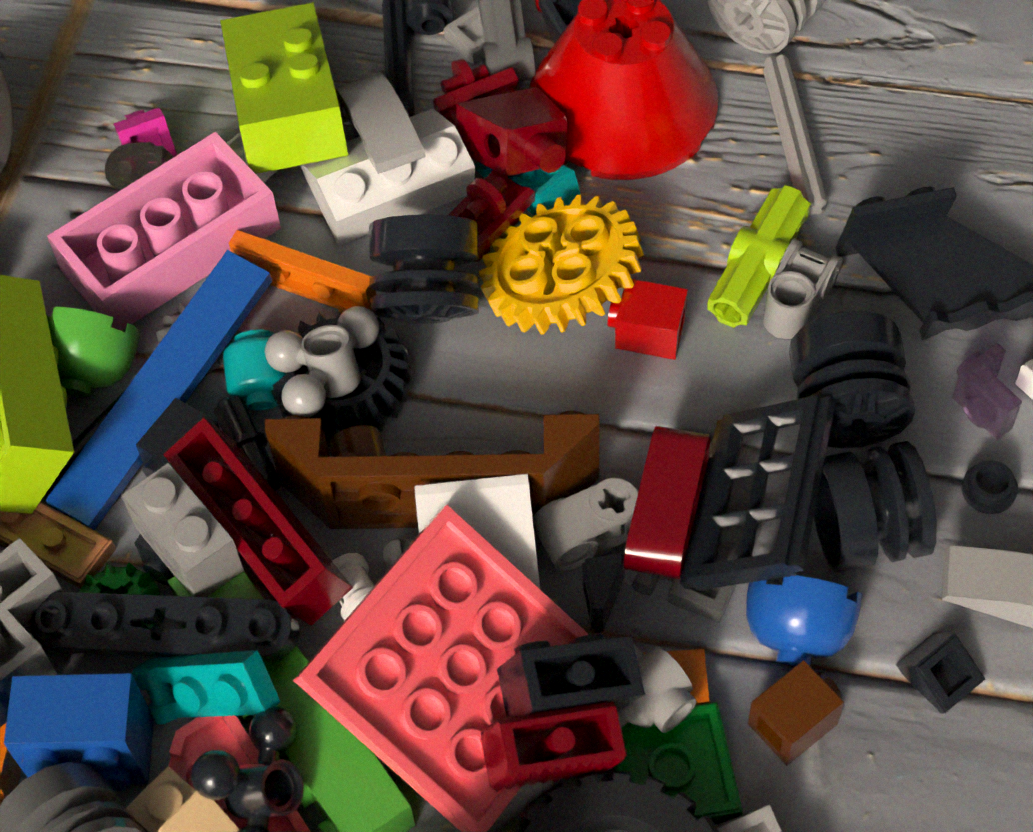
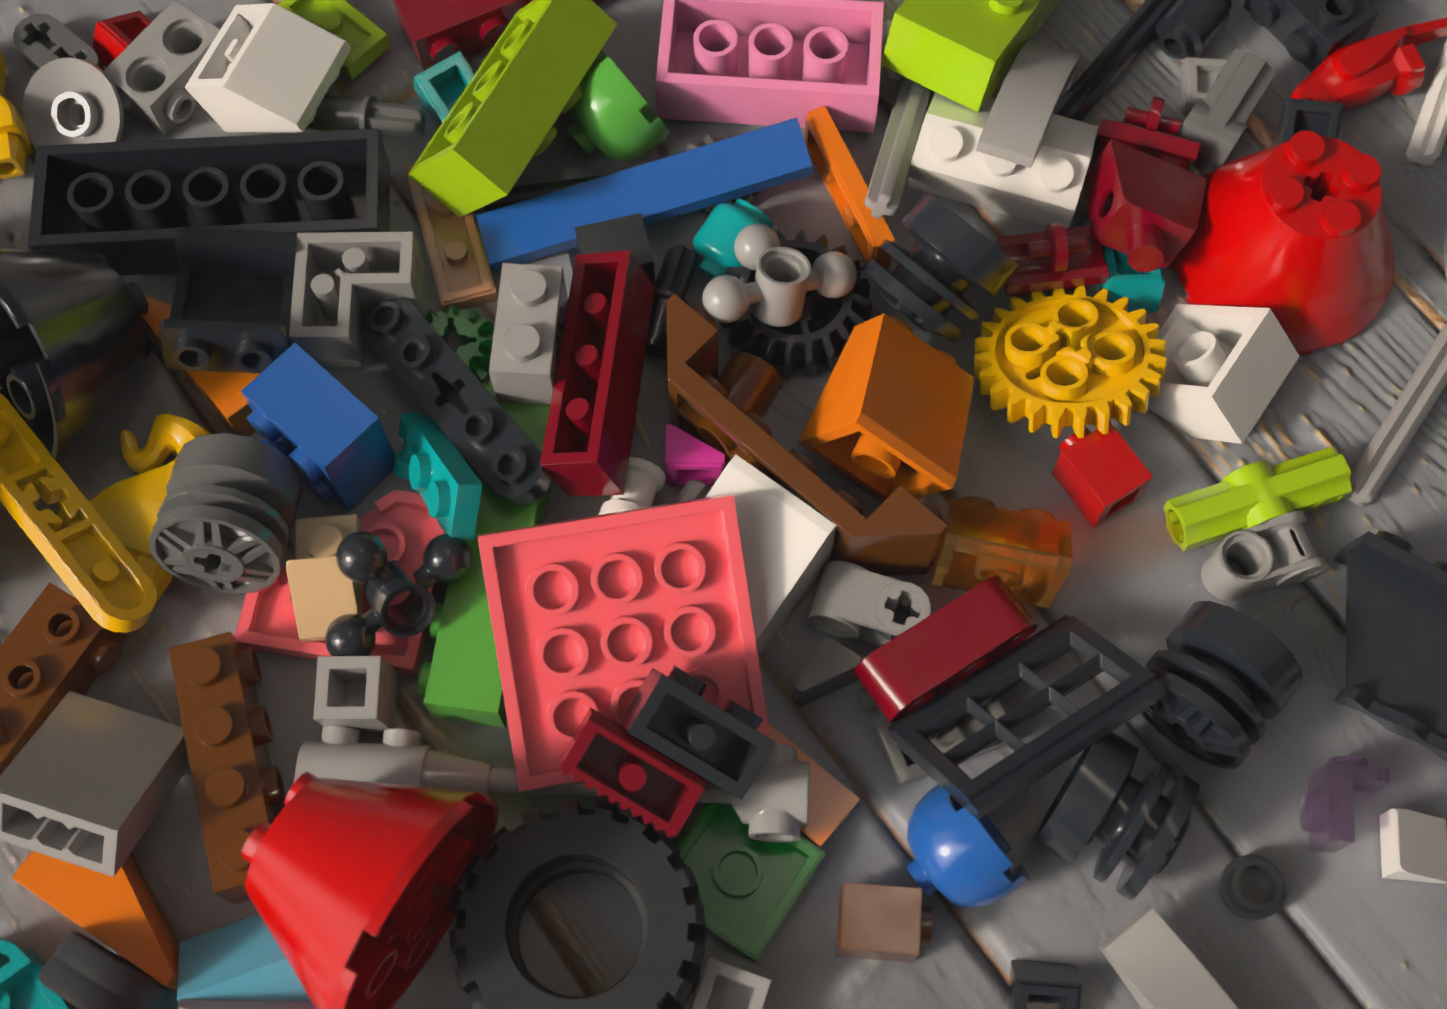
camera: 40 degrees right, 10 degrees up
none -> dark pink slope [665,424,725,486]
none -> orange slope [797,313,975,501]
none -> light grey axle [864,76,932,219]
none -> clear orange slope [931,496,1073,608]
none -> white slope [1148,304,1300,444]

